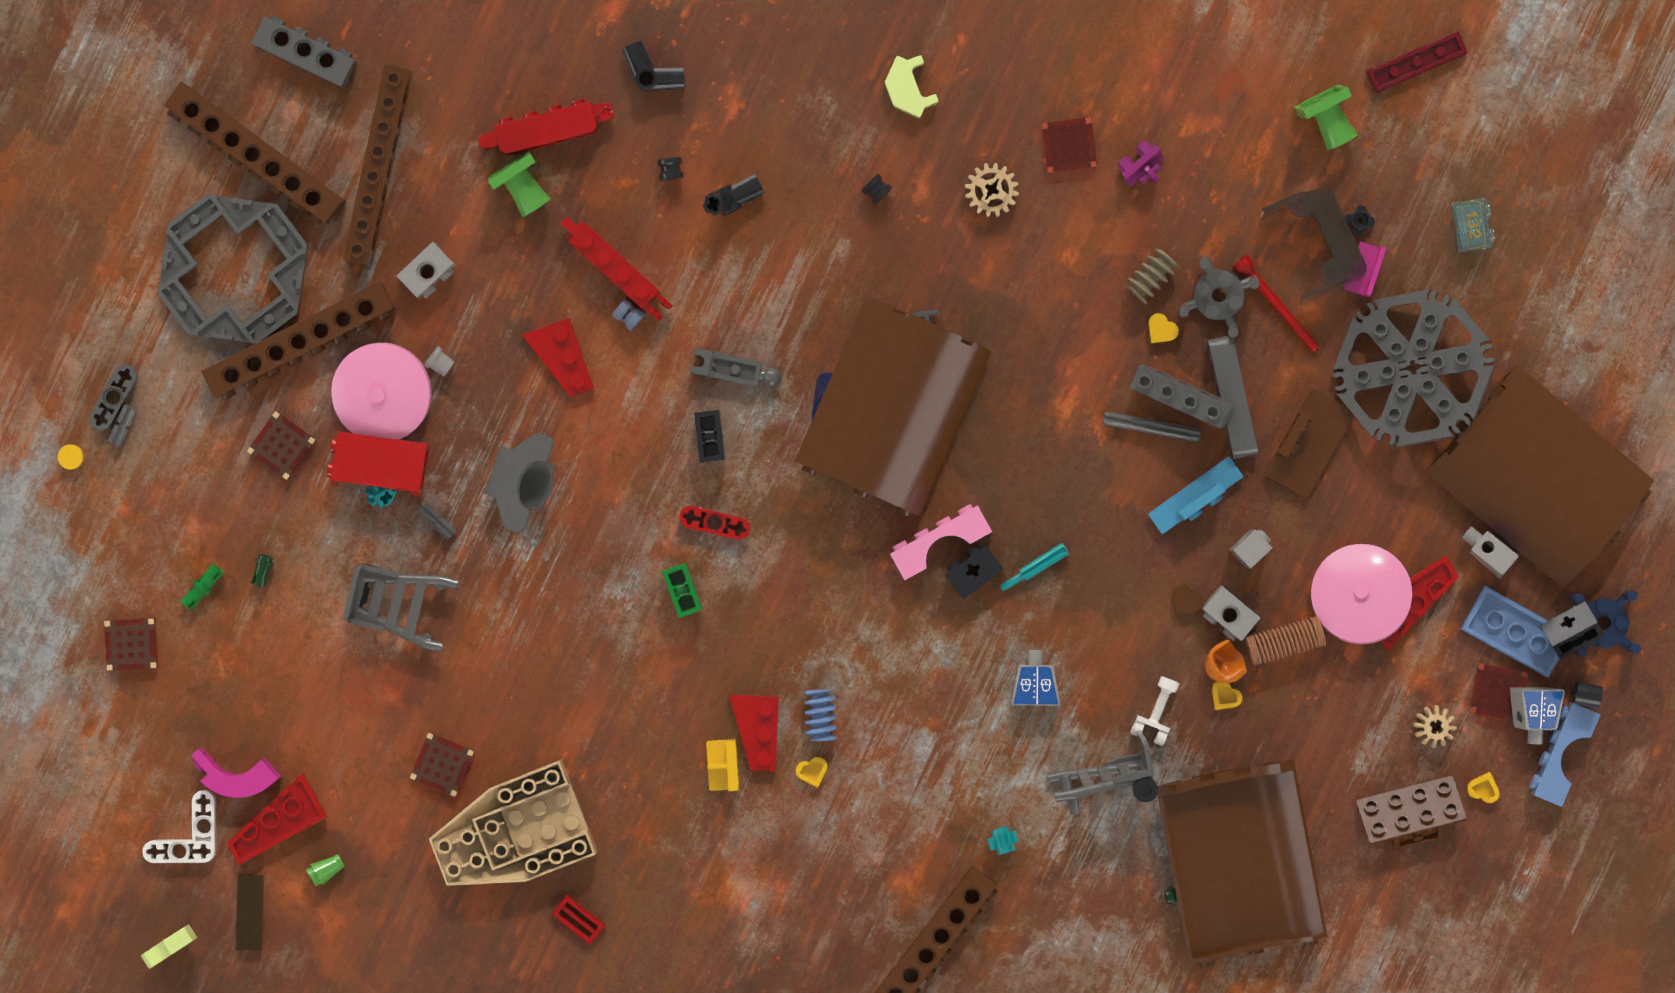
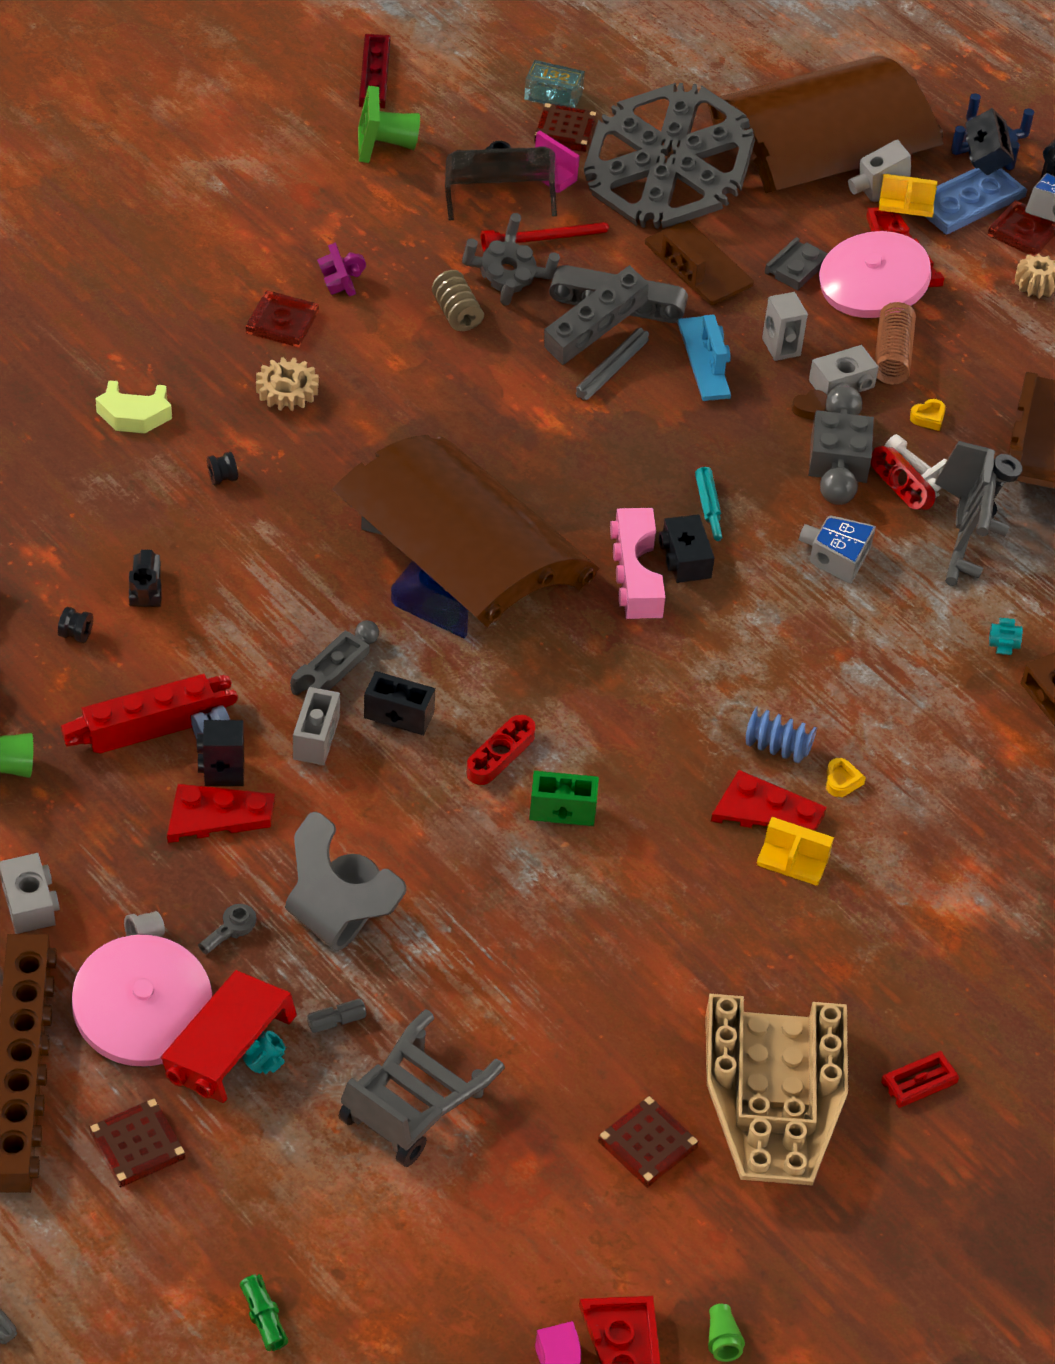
camera: 75 degrees left, 40 degrees down
dark green pin [251,554,275,587] -> none
yellow tile [1148,313,1179,343] -> none
orange hair [1205,640,1247,683] -> none
none -> black brick [197,720,245,786]
none -> dark grey plate [198,904,257,955]
none -> light grey brick [293,687,340,765]
none -> tile [534,103,597,152]
none -> dark grey plate [765,237,828,291]
none -> dark grey brick [808,385,874,505]
none -> red beam [871,446,936,510]
none -> yellow panel [879,174,937,217]

